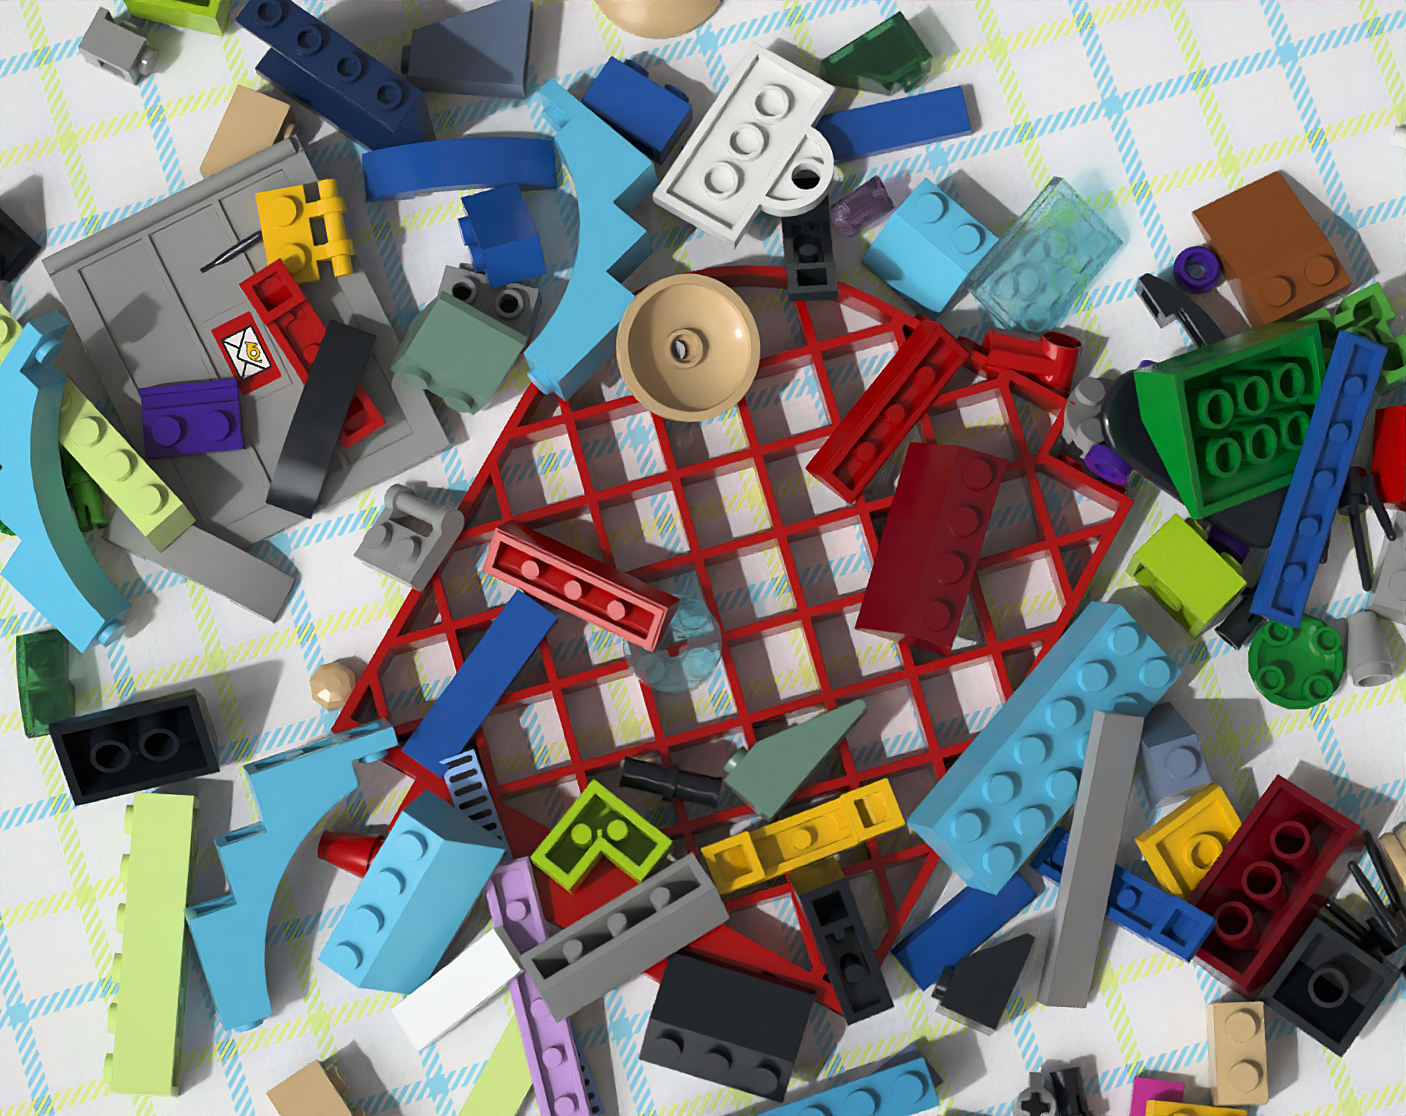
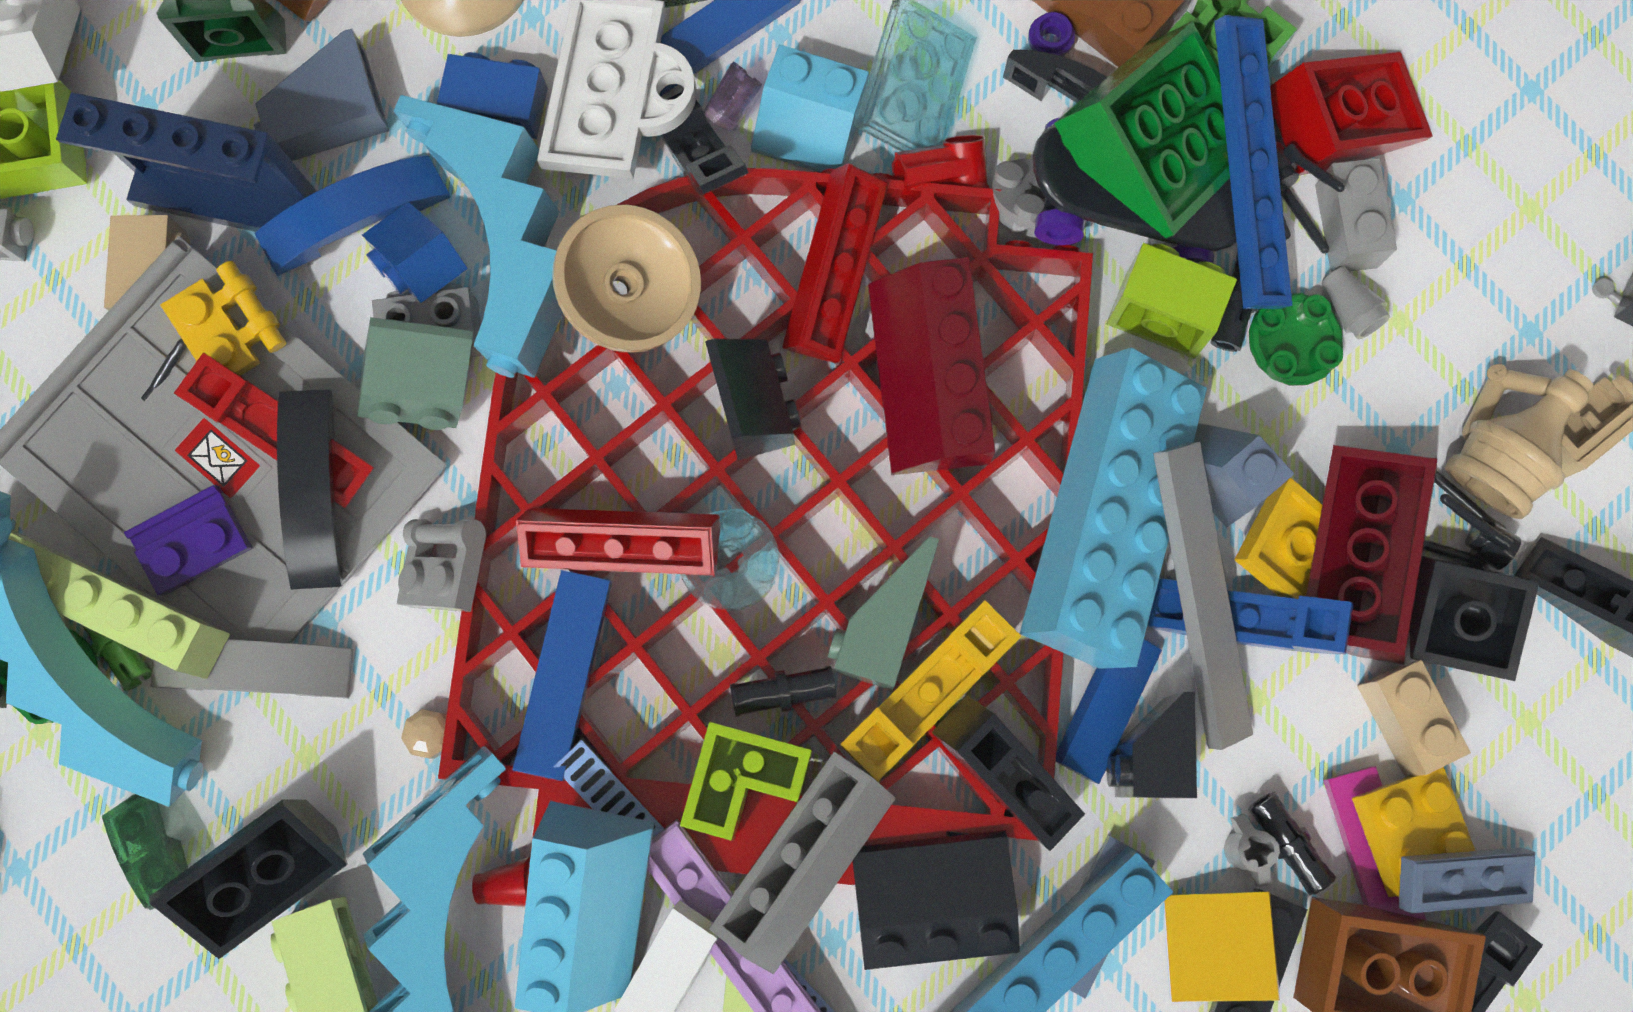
camera: 25 degrees left, 0 degrees up
none -> black slope [705,338,801,460]

